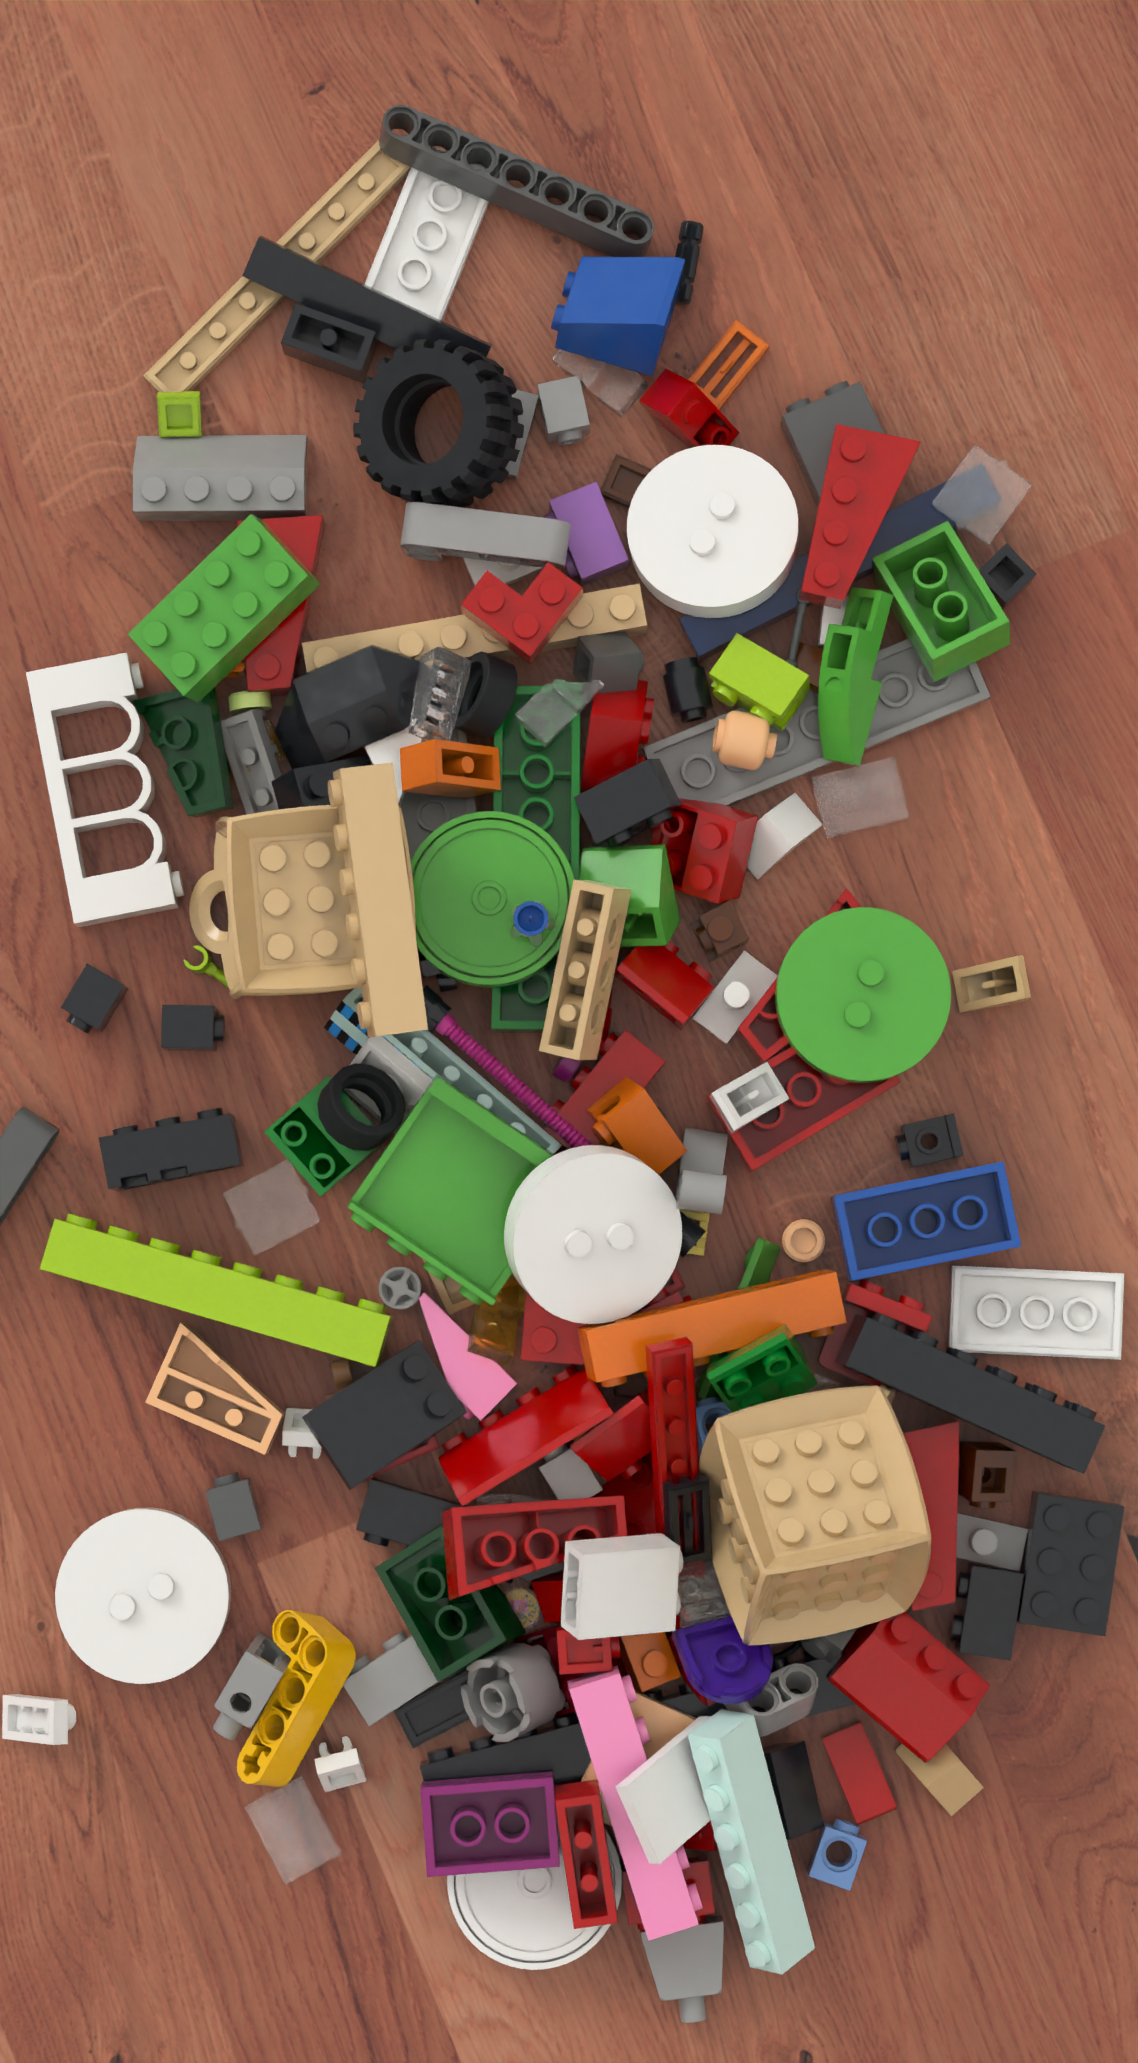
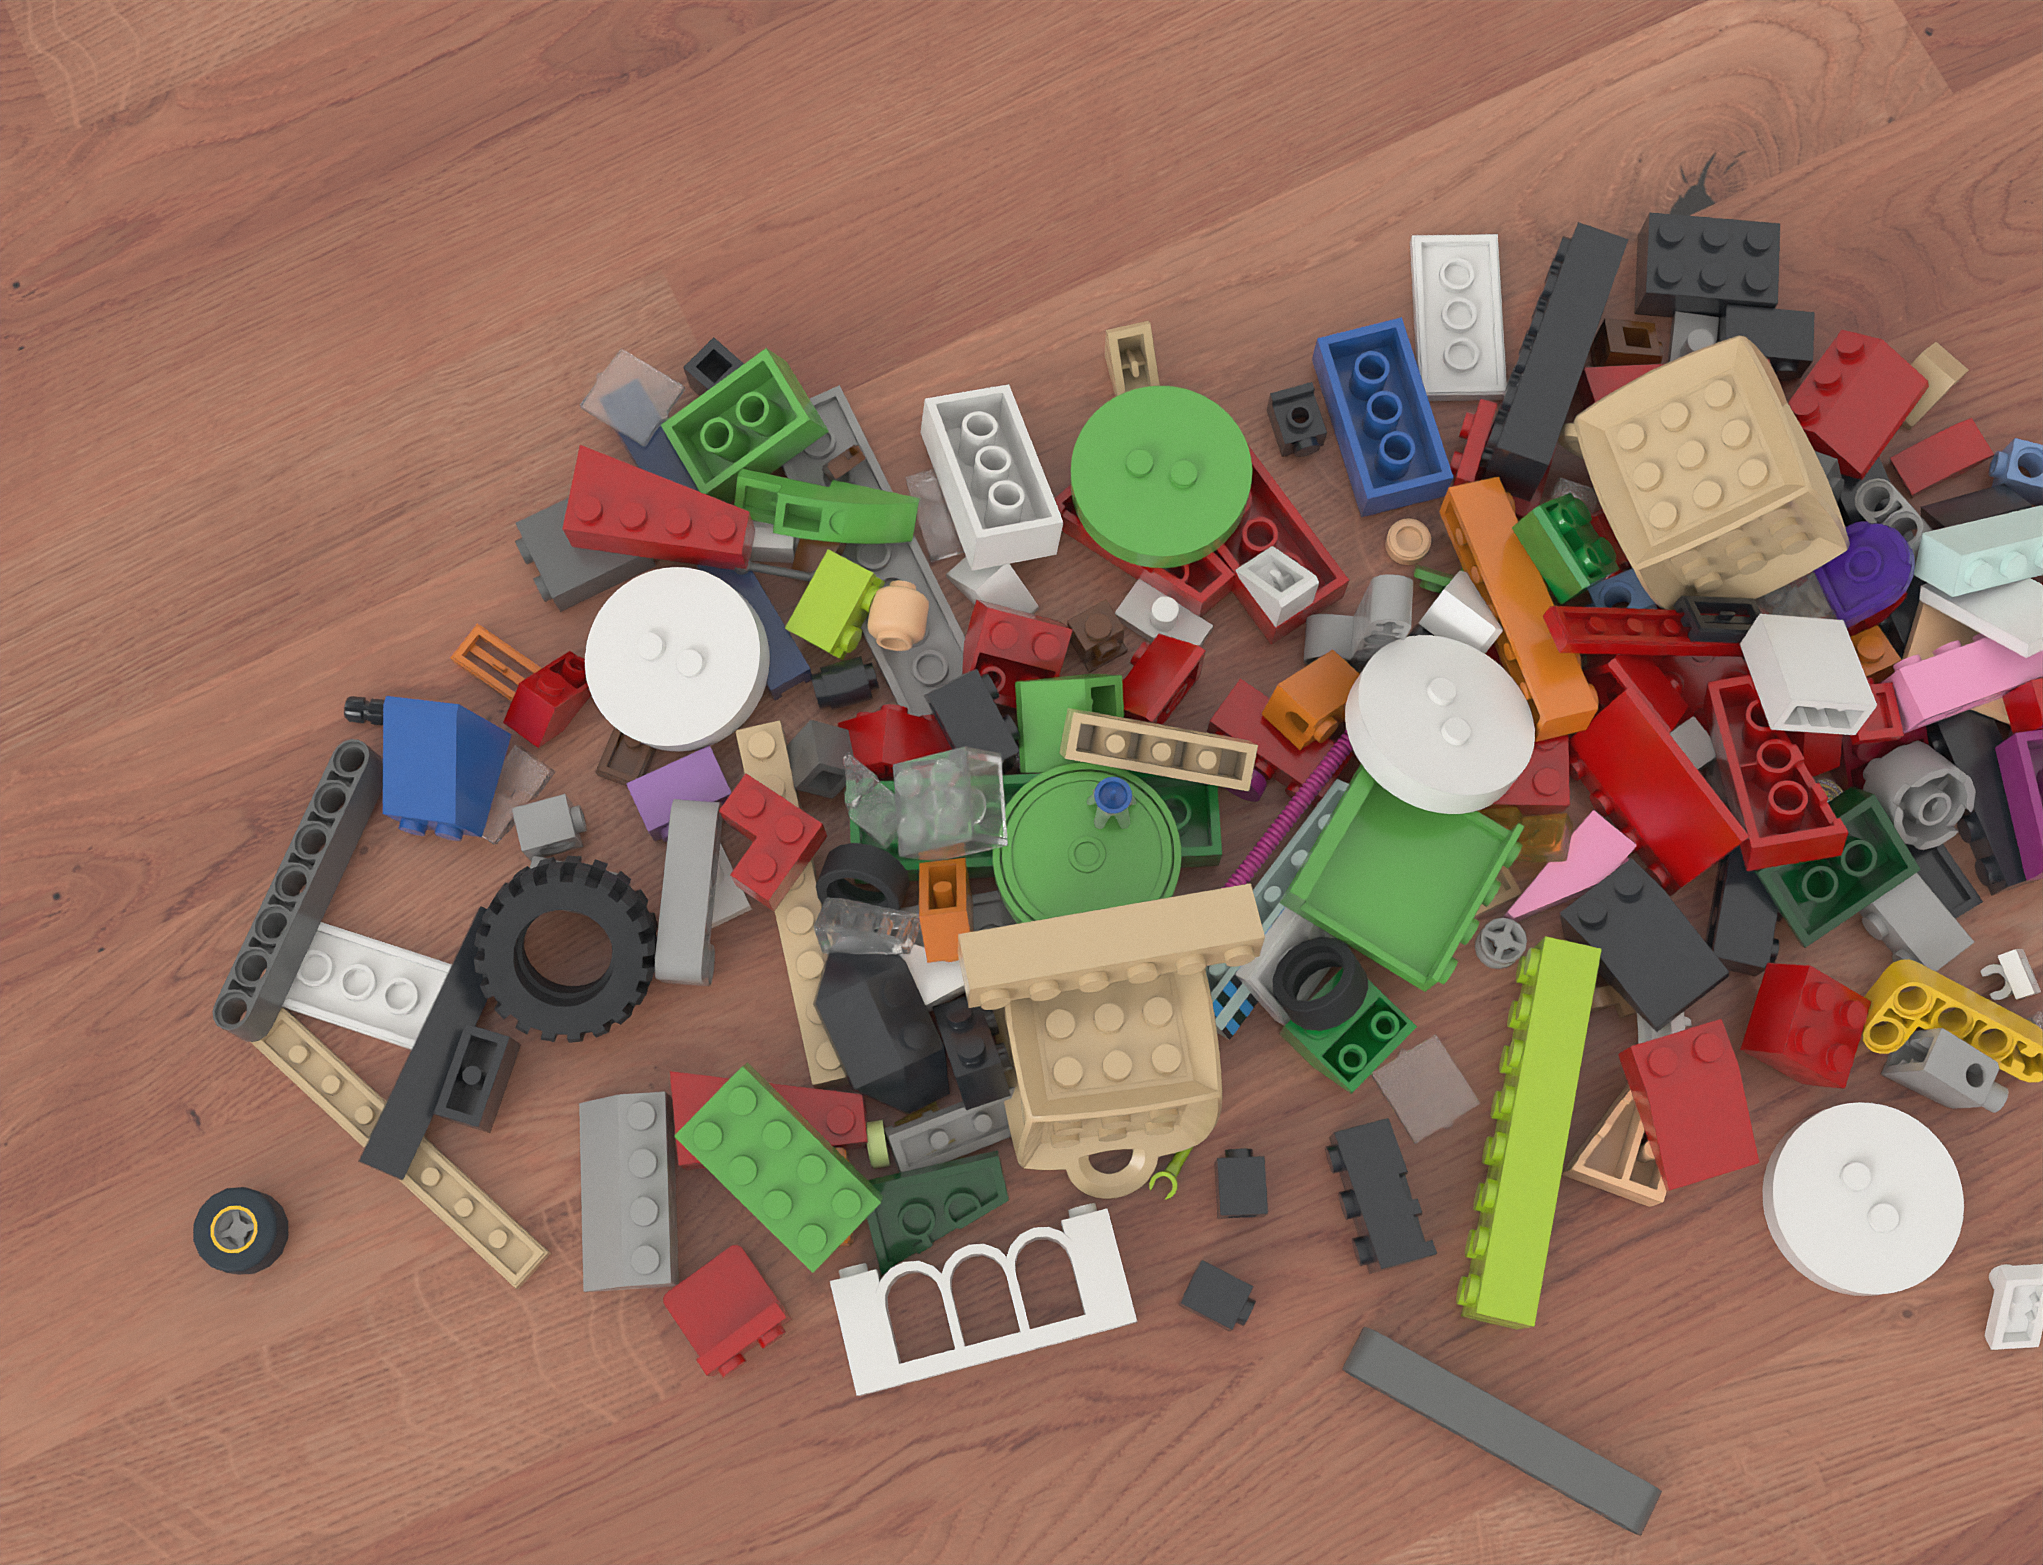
camera: 90 degrees left, 10 degrees down
lime tile [157,391,202,437] -> none
dark grey brick [205,1472,264,1541] -> none
none -> black wheel [193,1187,288,1275]
none -> red bracket [663,1245,792,1378]
none -> reddish brown tile [822,444,867,482]
none -> clear brick [893,746,1008,861]
none -> white brick [920,384,1063,571]
none -> white slope [1419,571,1503,654]
none -> red slope [1618,1019,1760,1191]
none -> red brick [1740,963,1872,1089]

